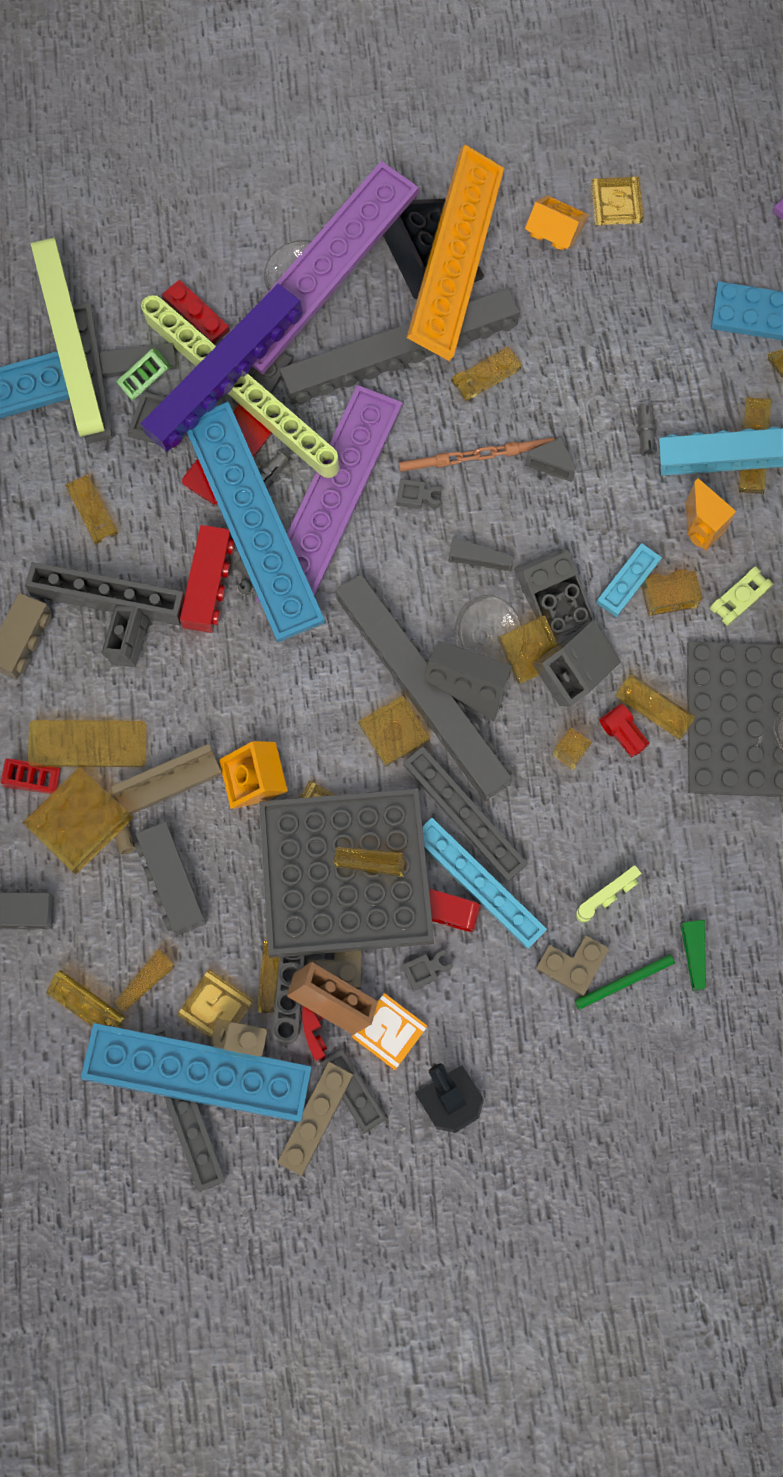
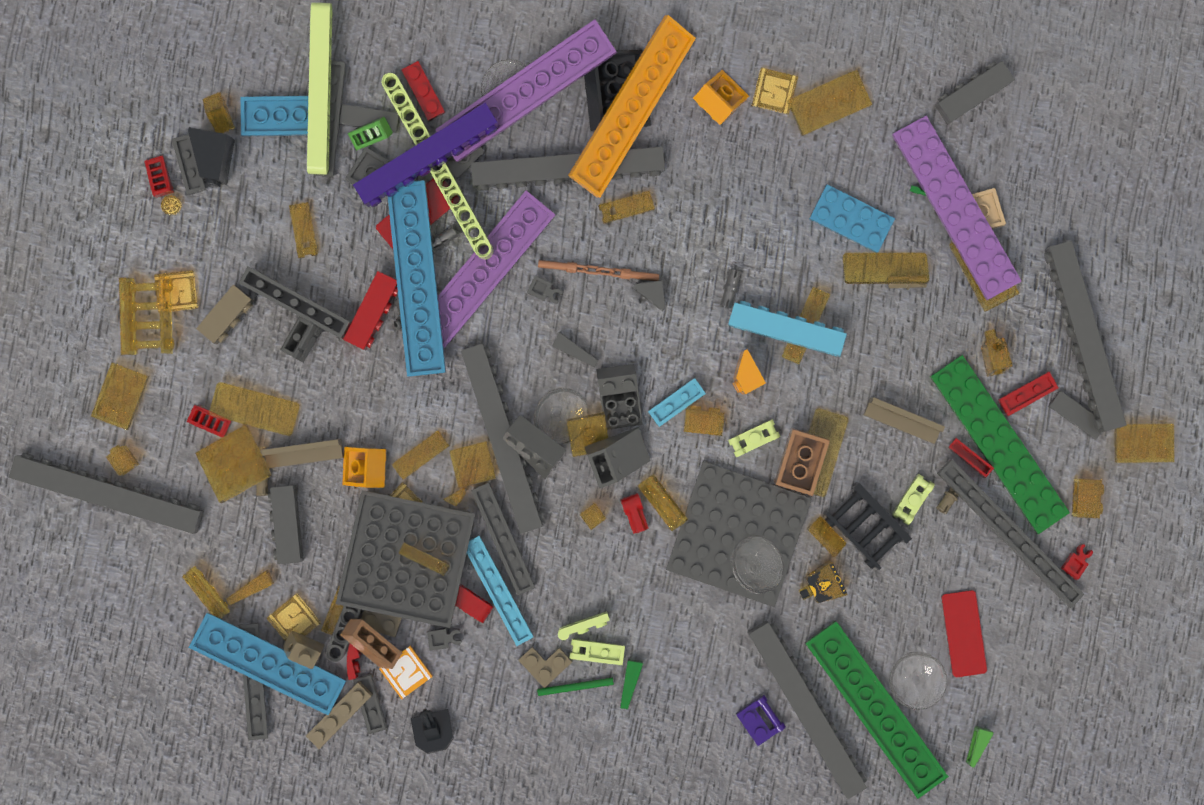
camera: 20 degrees right, 15 degrees up
none -> clear yellow plate [392,430,450,480]
none -> clear yellow slope [443,487,468,507]
none -> yellowish green plate [569,639,625,665]
none -> clear yellow tile [787,70,872,136]

